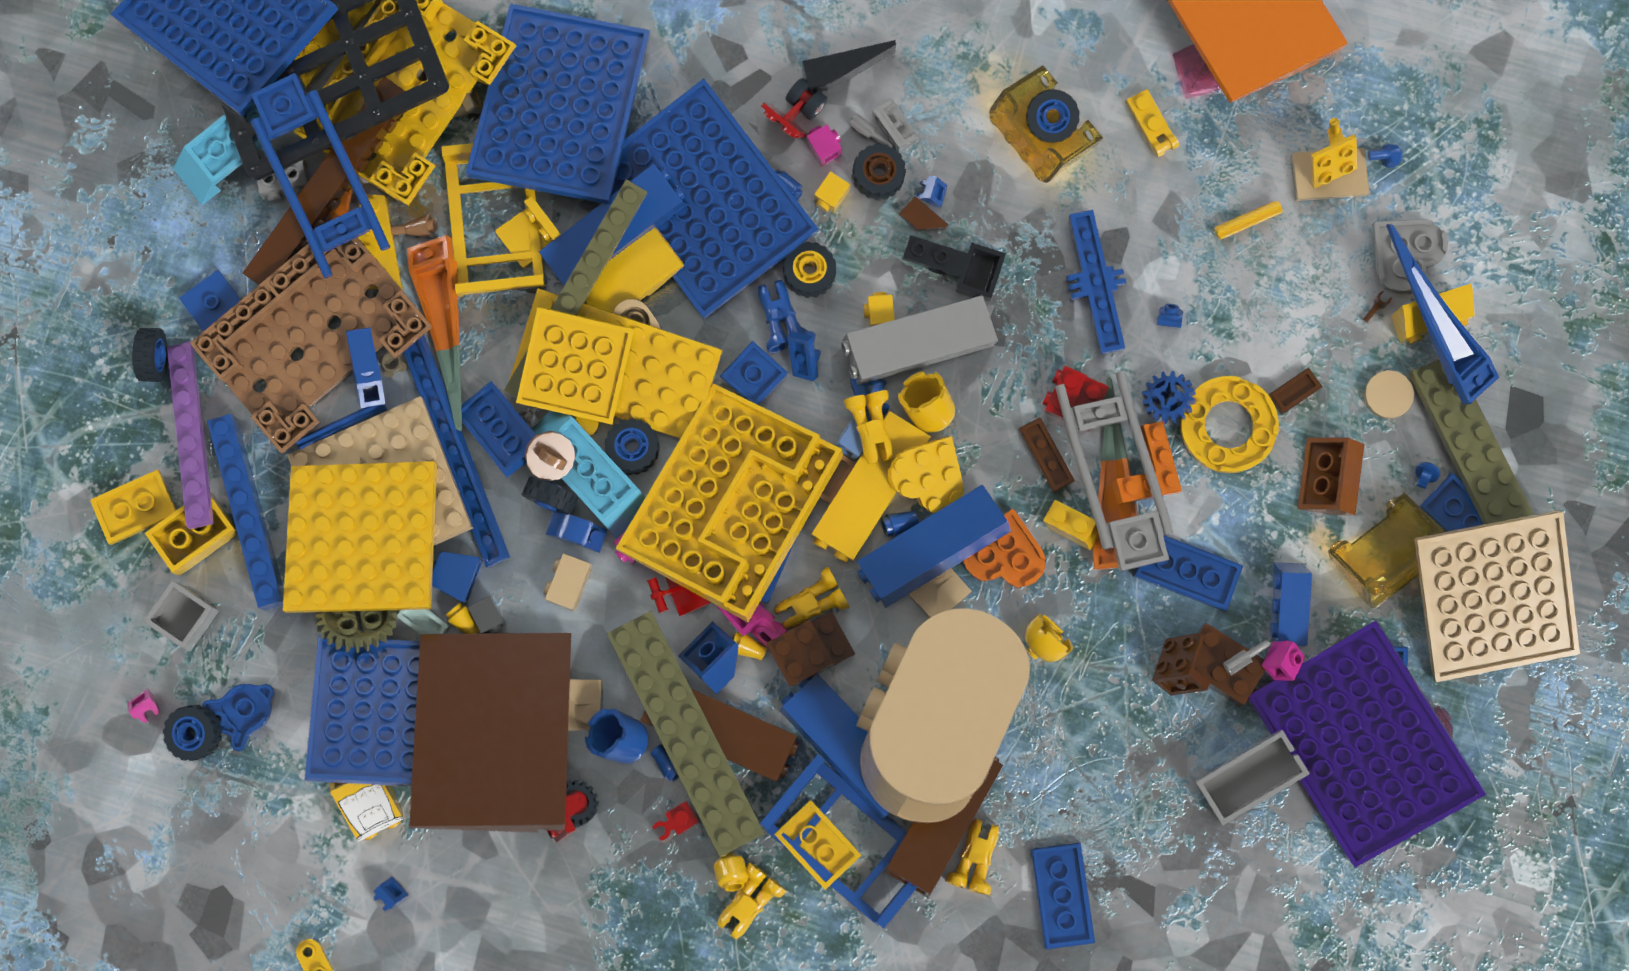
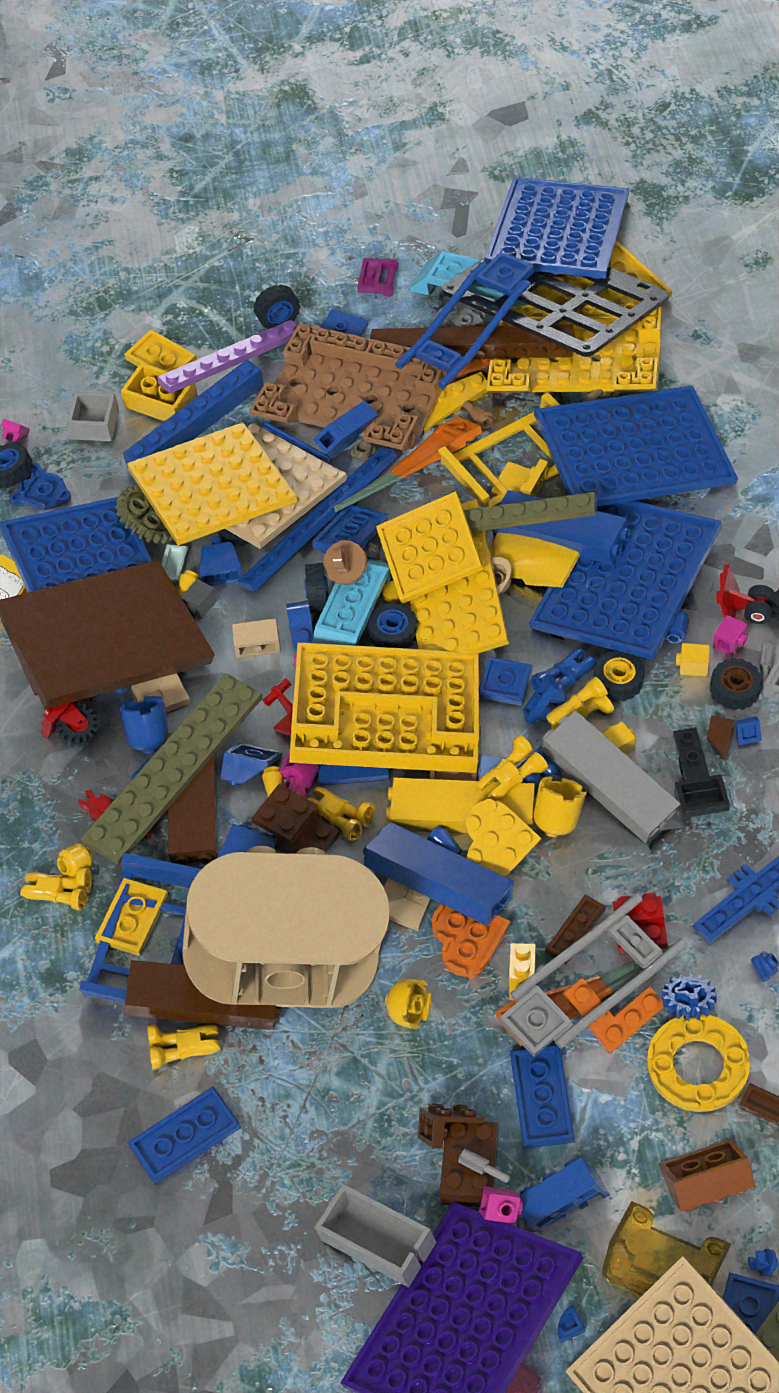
camera: 70 degrees right, 25 degrees down
none -> magenta plate [357,258,399,297]
none -> yellow piece [546,677,615,731]

